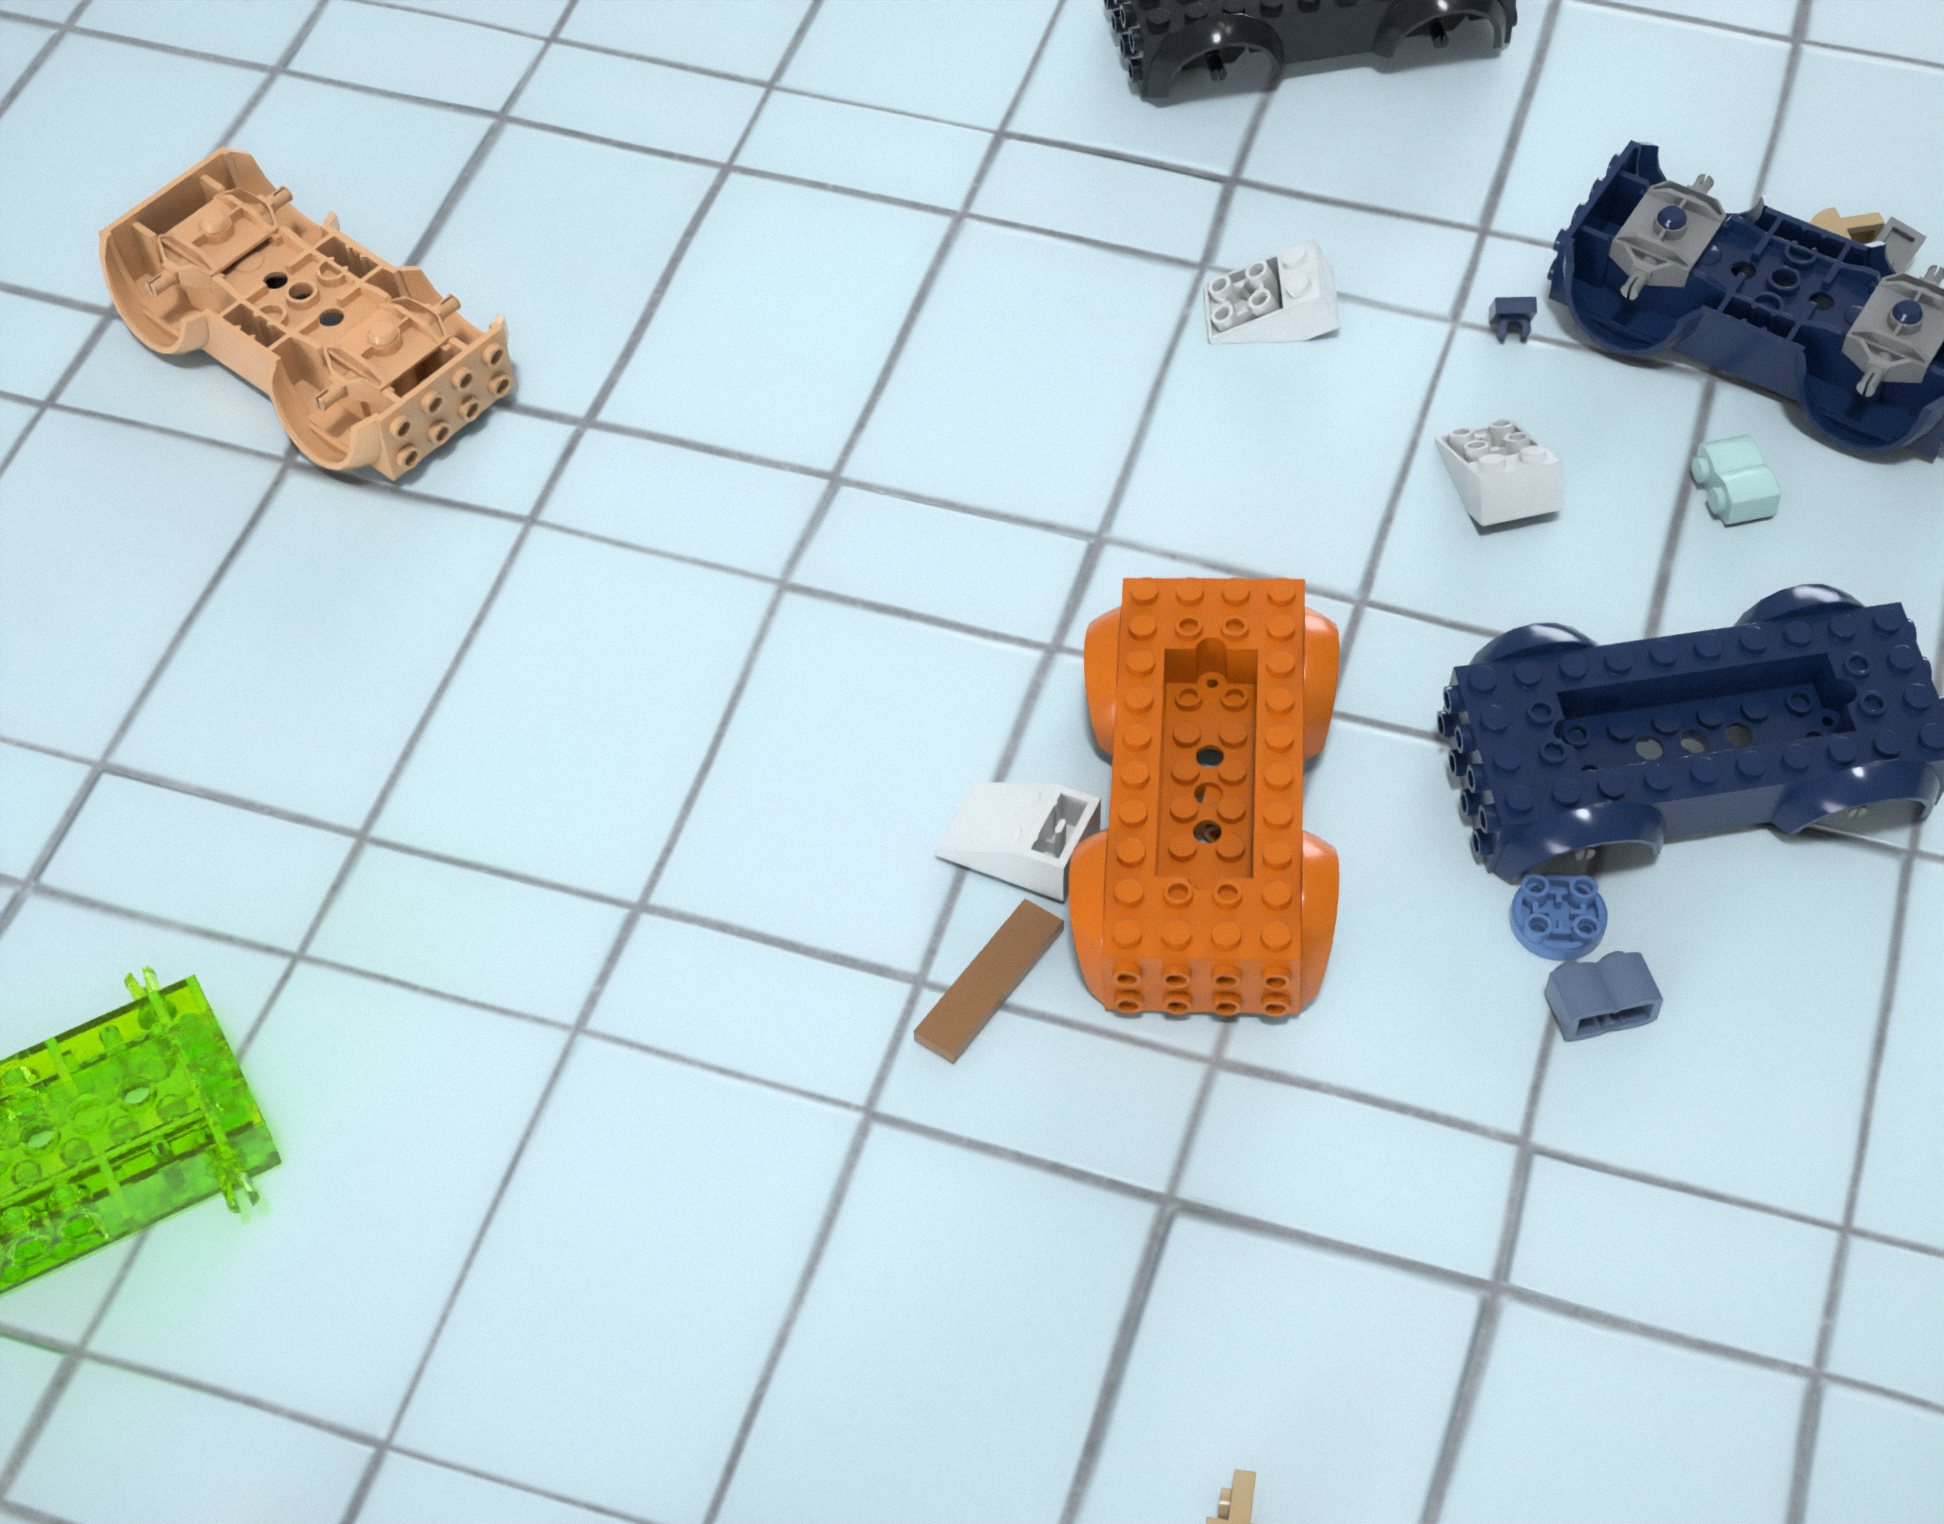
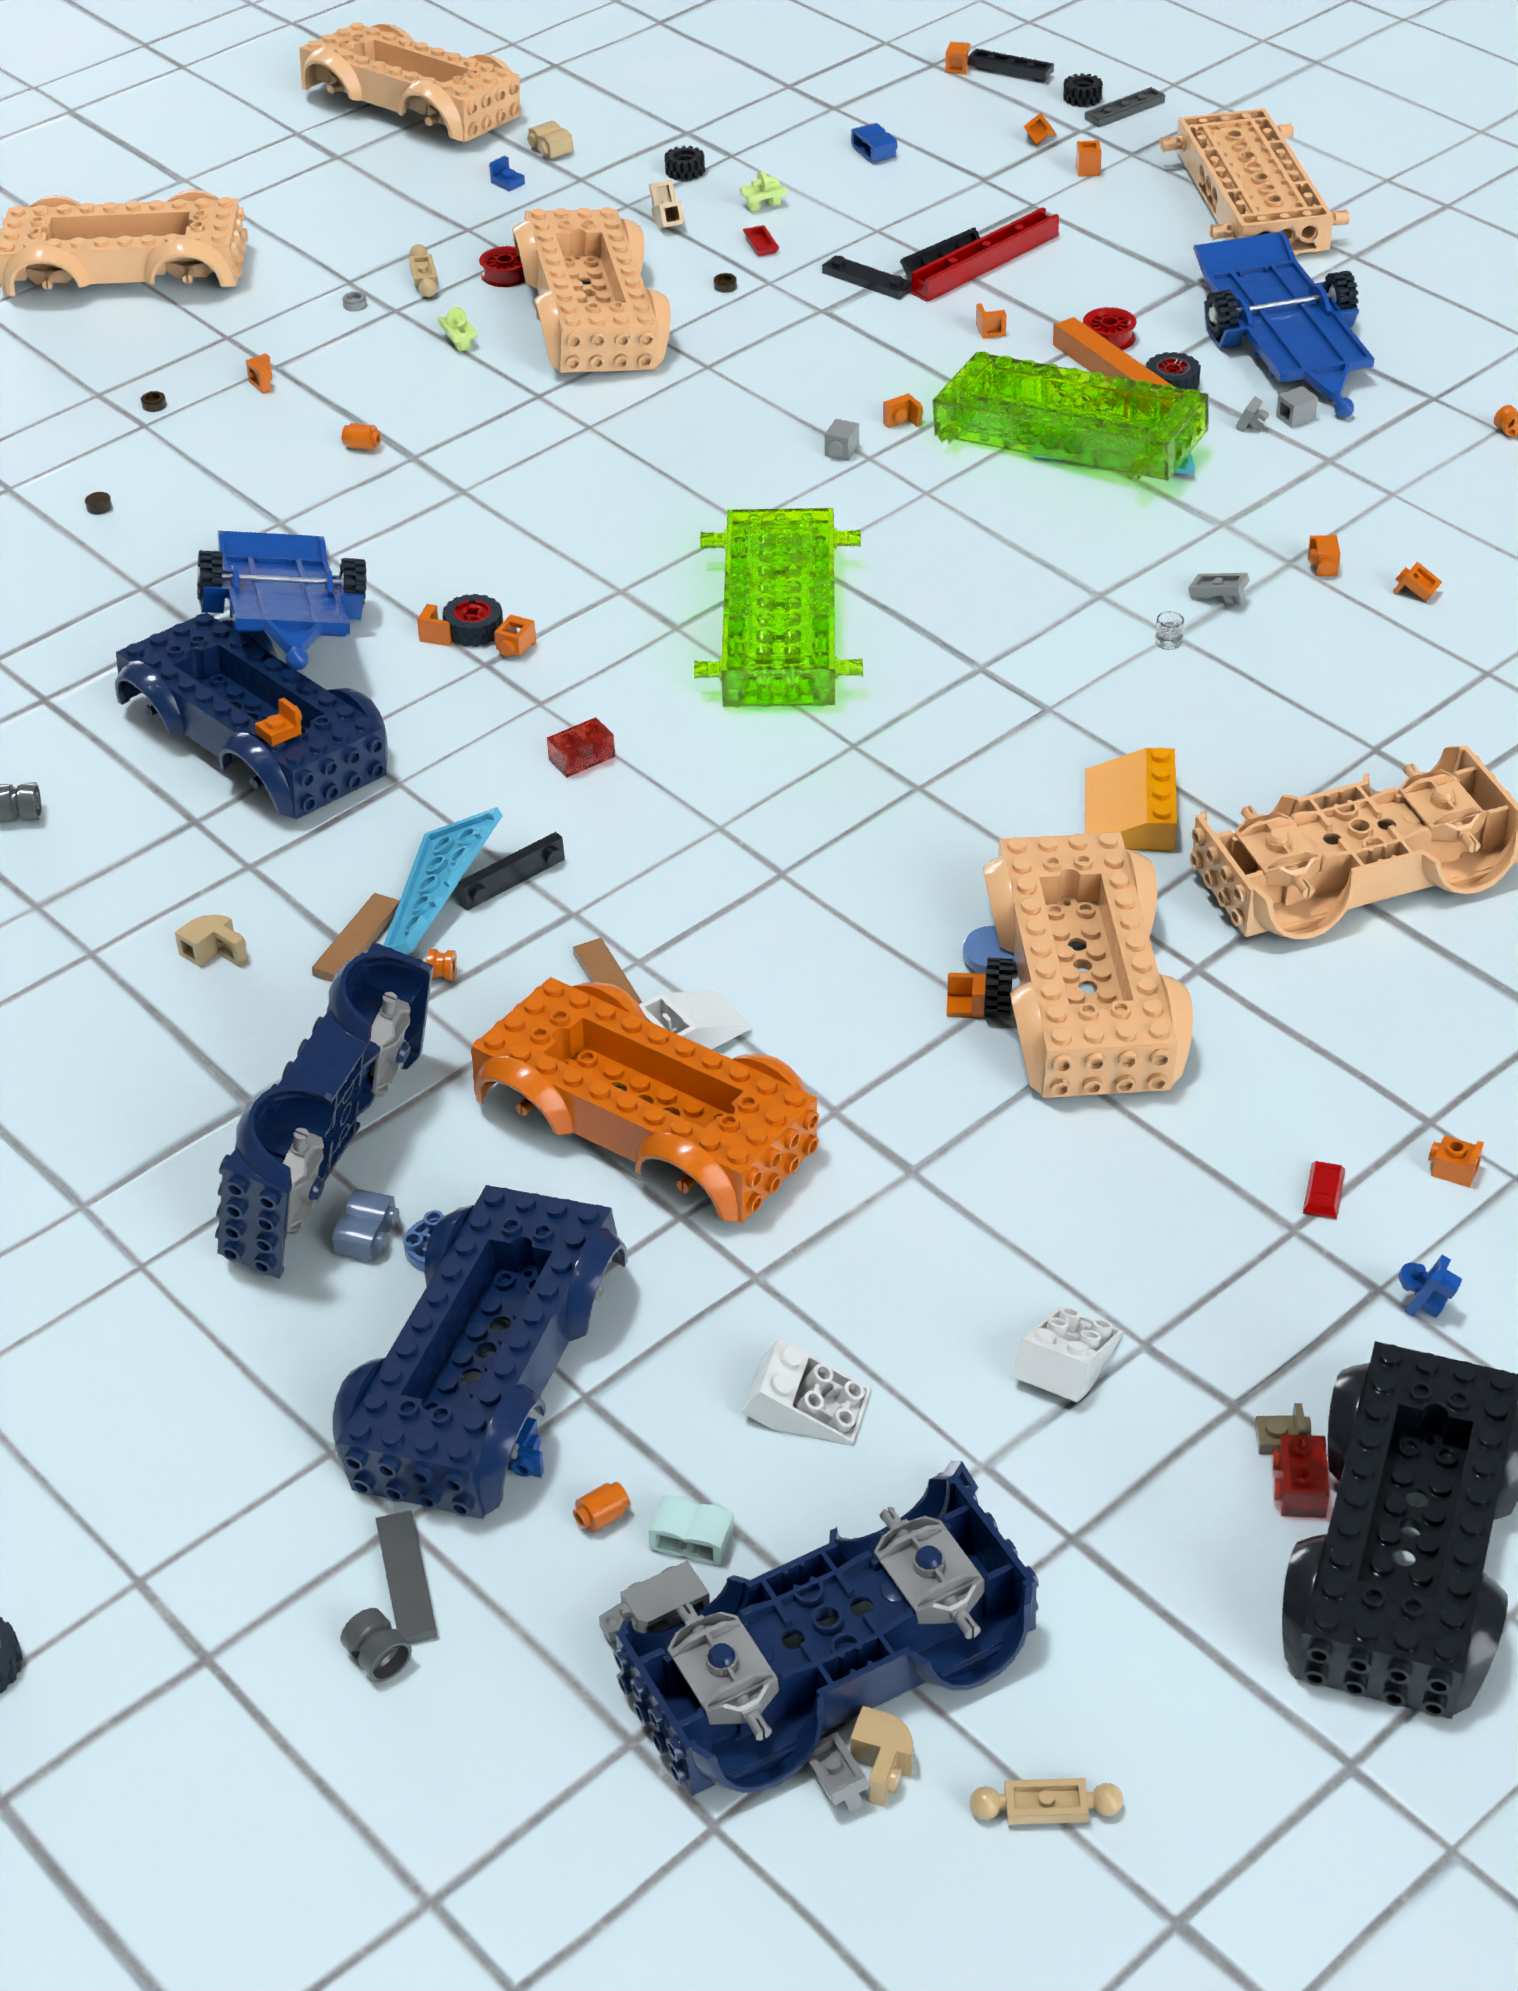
camera: 120 degrees right, 10 degrees down
none -> dark blue piece [215,942,434,1279]
none -> medium nougat tile [312,893,400,981]
none -> medium azure wing [383,807,503,955]
none -> orange wheel [426,949,457,981]
none -> black plate [458,831,565,911]
none -> clear red brick [547,717,615,778]
none -> orange brick [573,1482,630,1533]
none -> light grey hinge [599,1561,710,1642]
none -> orange panel [946,972,986,1018]
none -> medium blue tile [962,926,1018,974]
none -> tan plate [970,1778,1123,1825]
none -> light nougat piece [983,832,1193,1098]
none -> black tyre [984,957,1013,1016]
none -> light orange slope [1085,747,1177,851]
none -> dark tan bracket [1255,1403,1311,1454]
none -> clear red brick [1271,1434,1330,1518]
none -> red tile [1303,1161,1345,1219]
none -> blue hips [1398,1254,1463,1318]
none -> orange brick [1428,1135,1484,1188]

